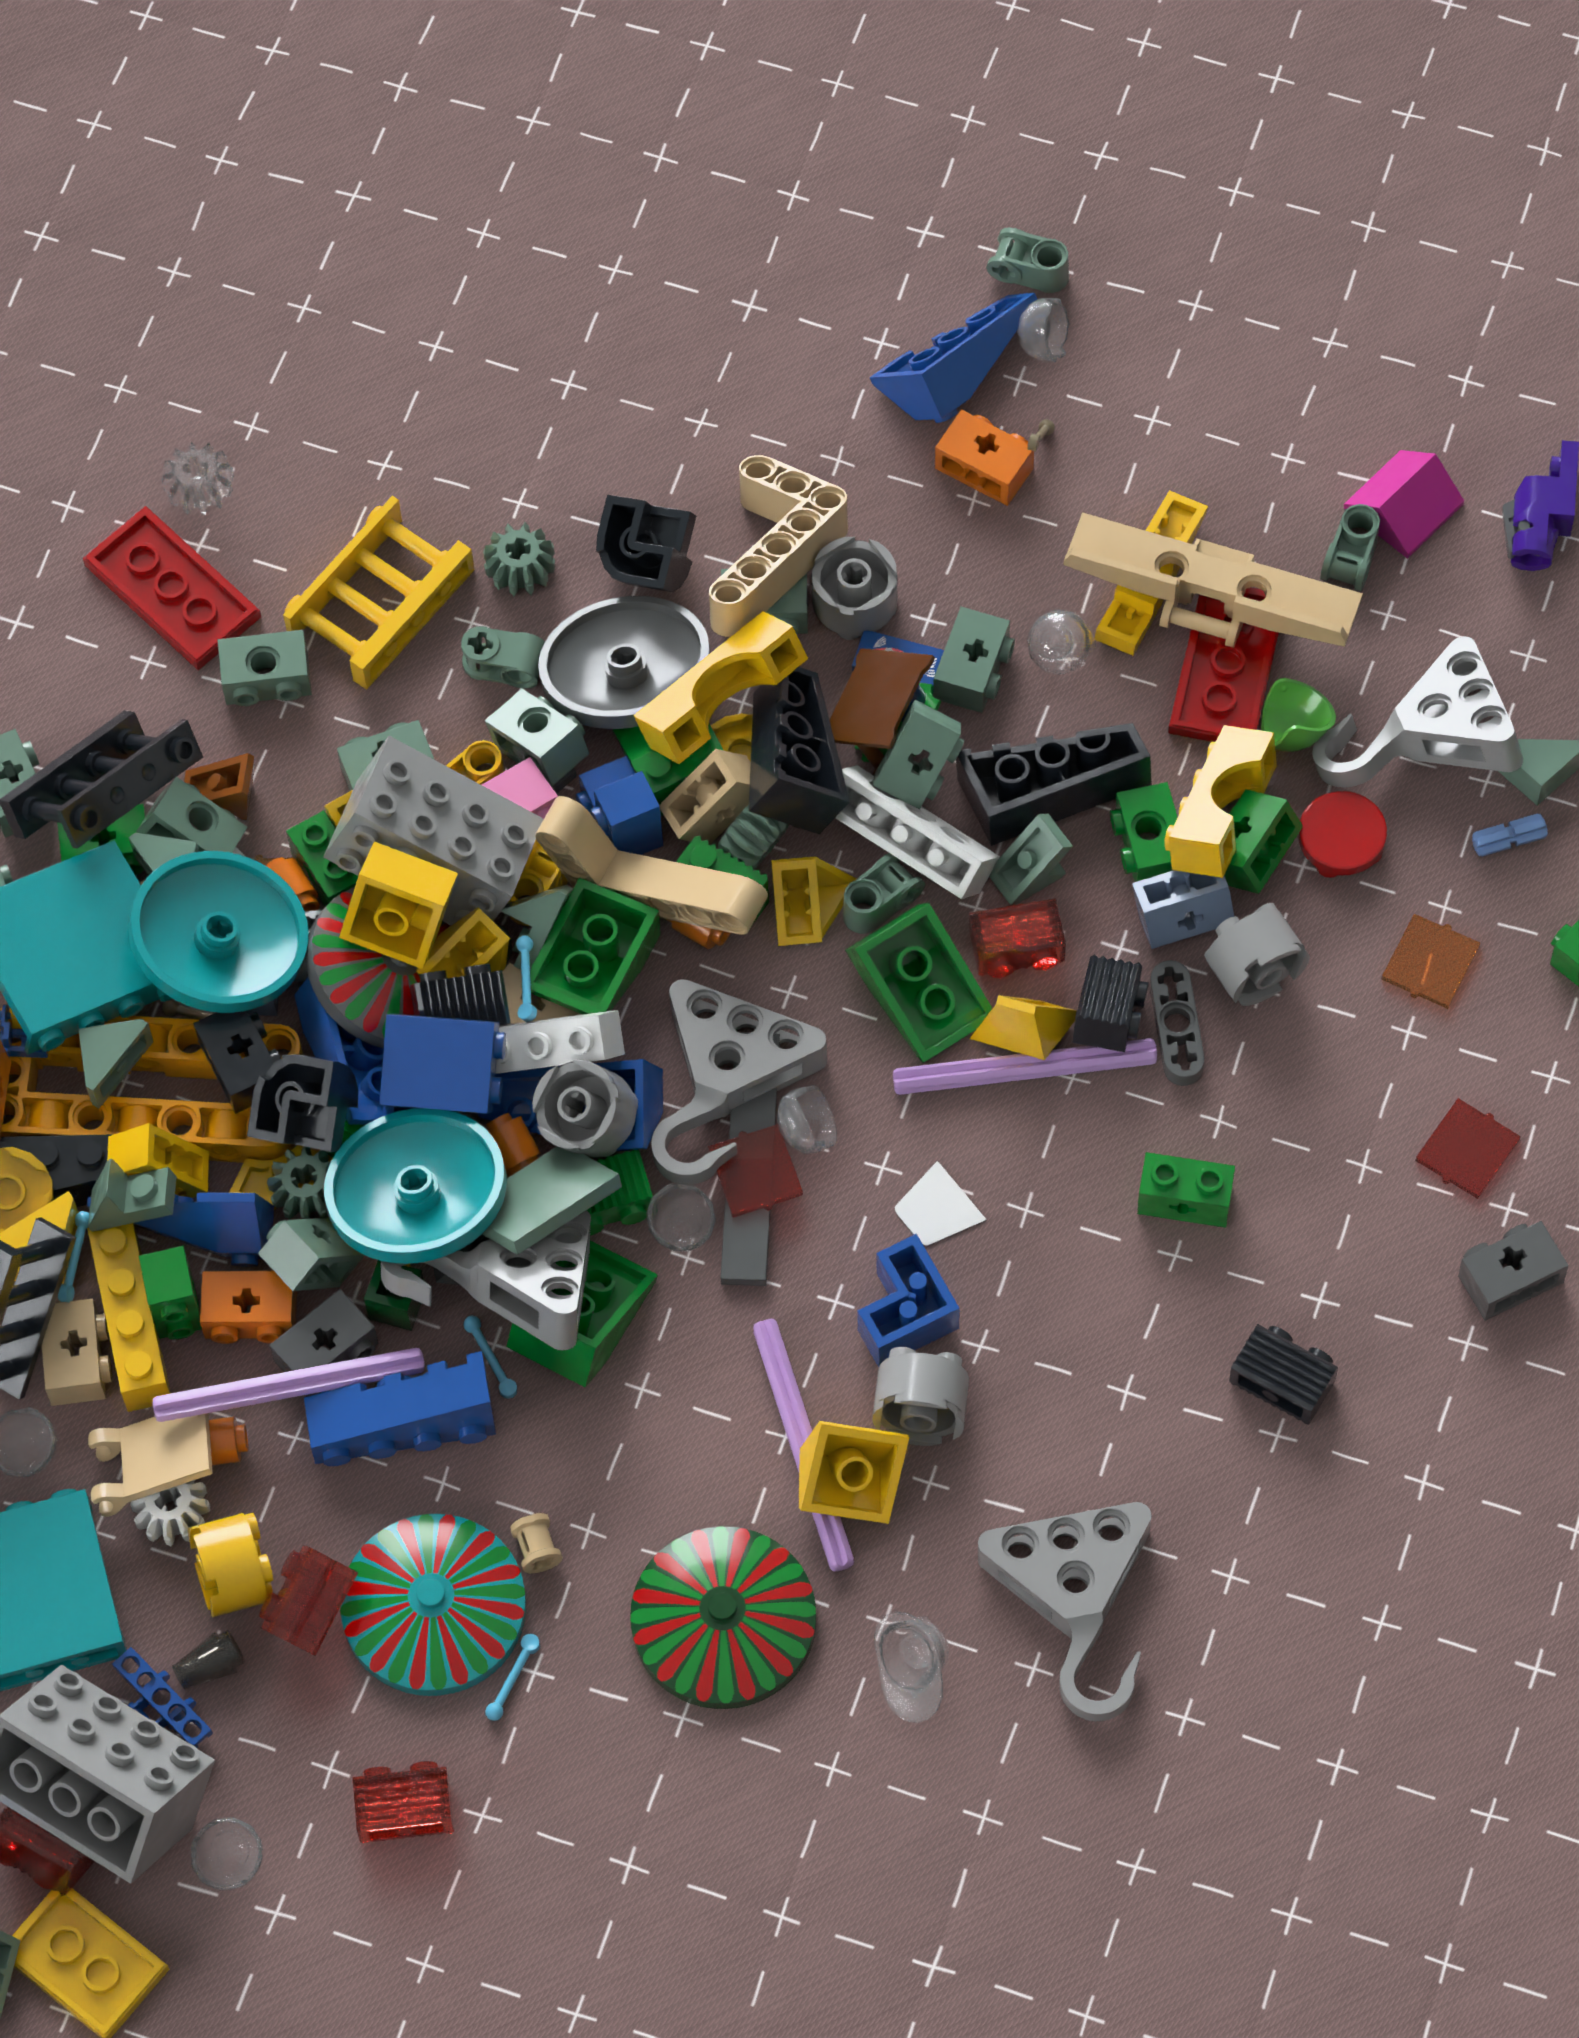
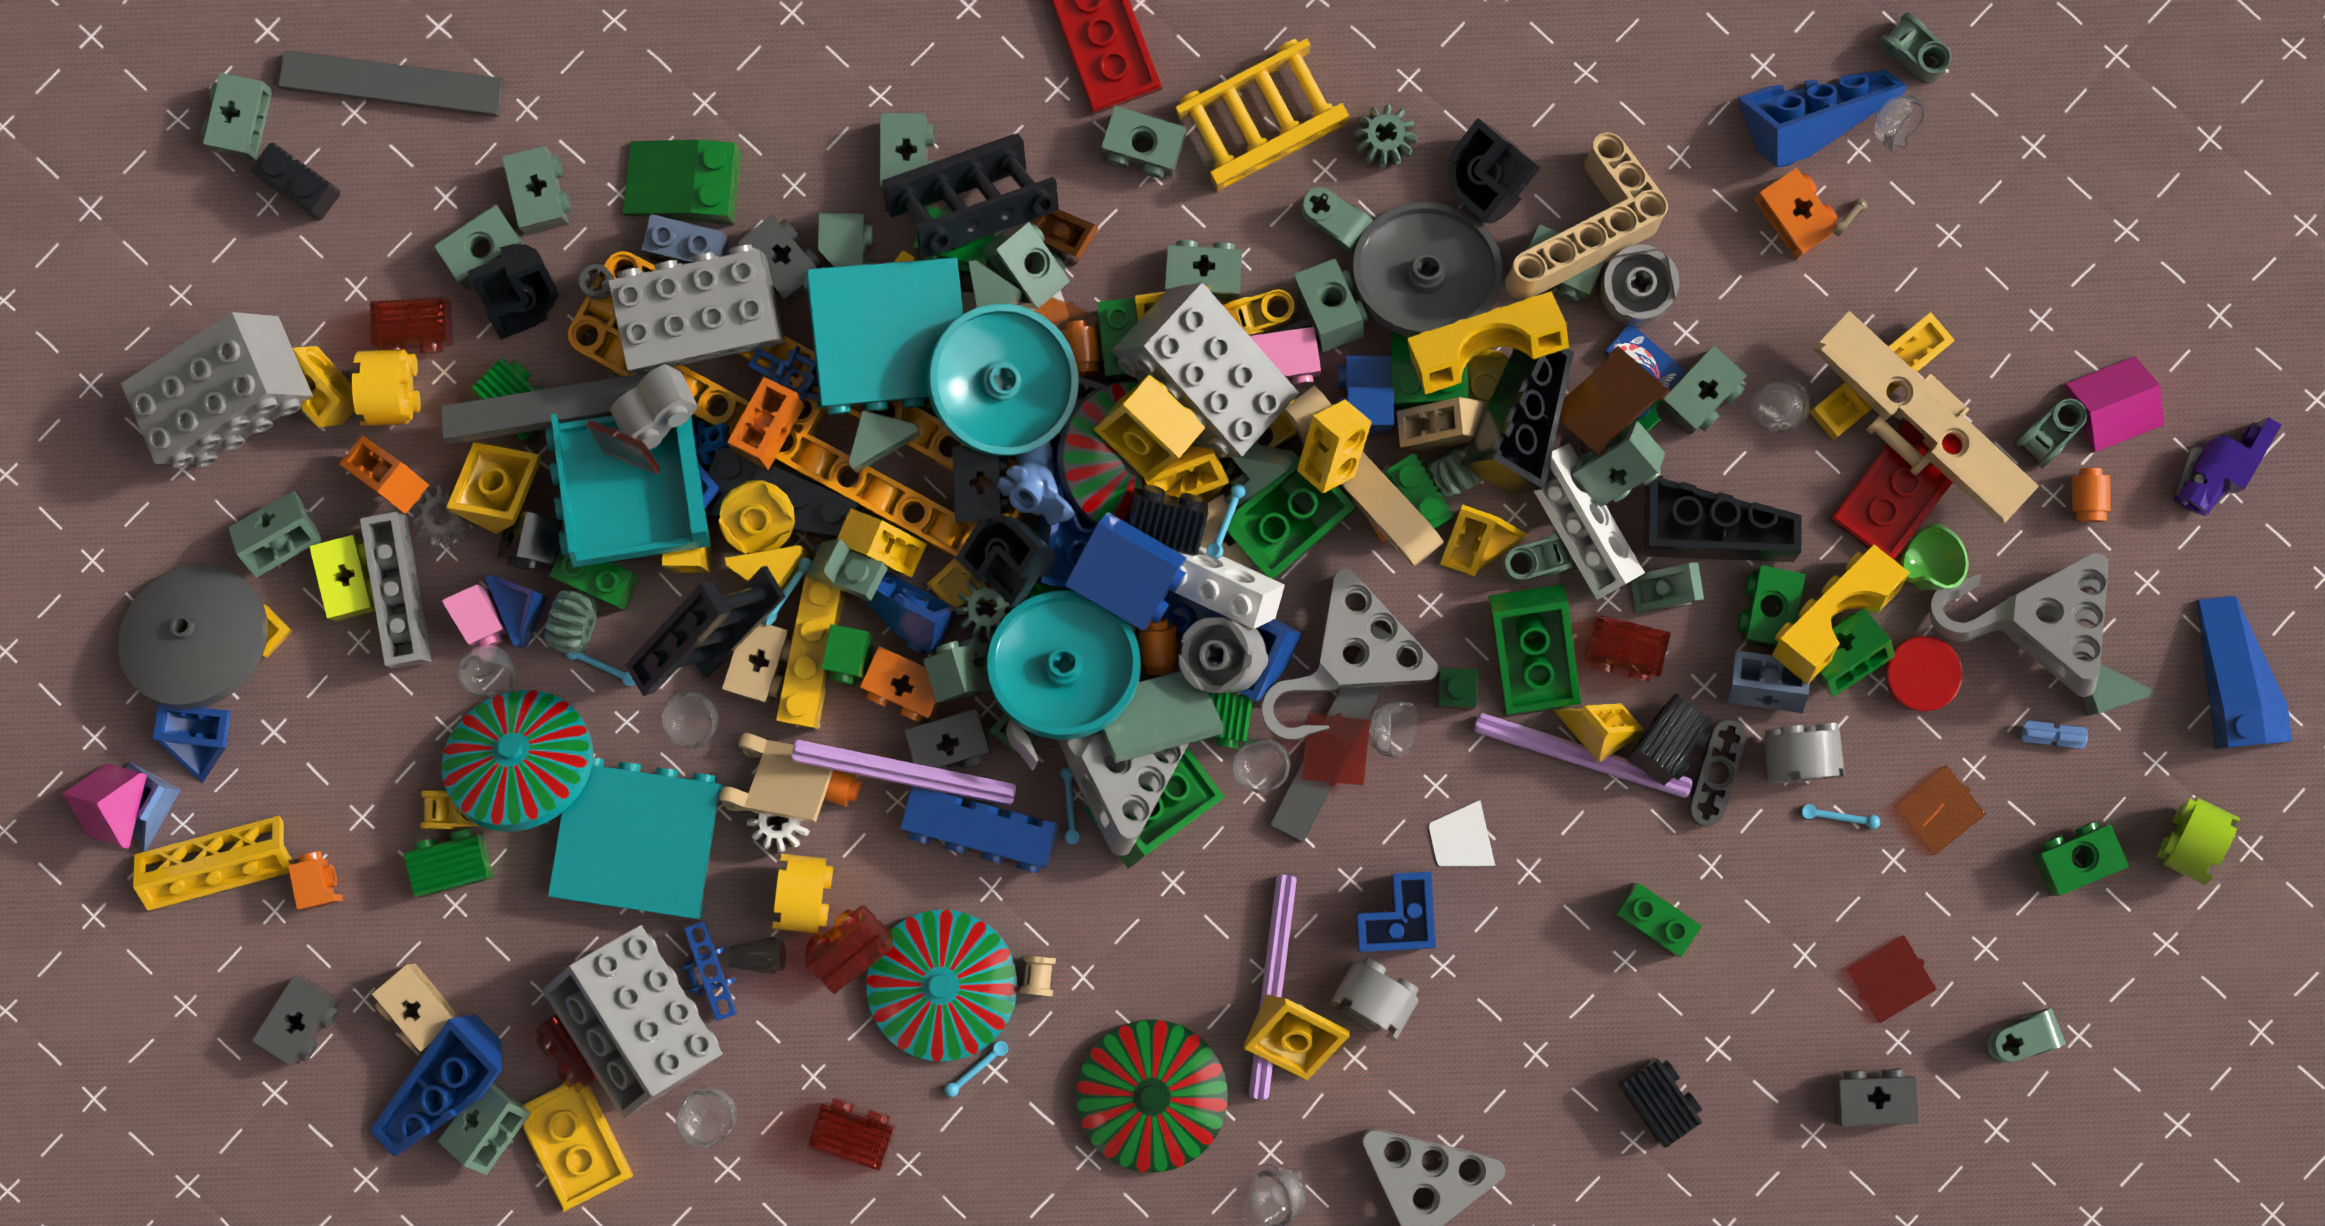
camera: 30 degrees right, 20 degrees up
none -> medium blue animal [997,441,1075,525]
none -> yellow brick [1297,399,1371,493]
none -> dark green brick [1435,667,1478,710]
none -> medium azure hinge [1801,804,1880,830]
none -> orange brick [2071,468,2111,522]

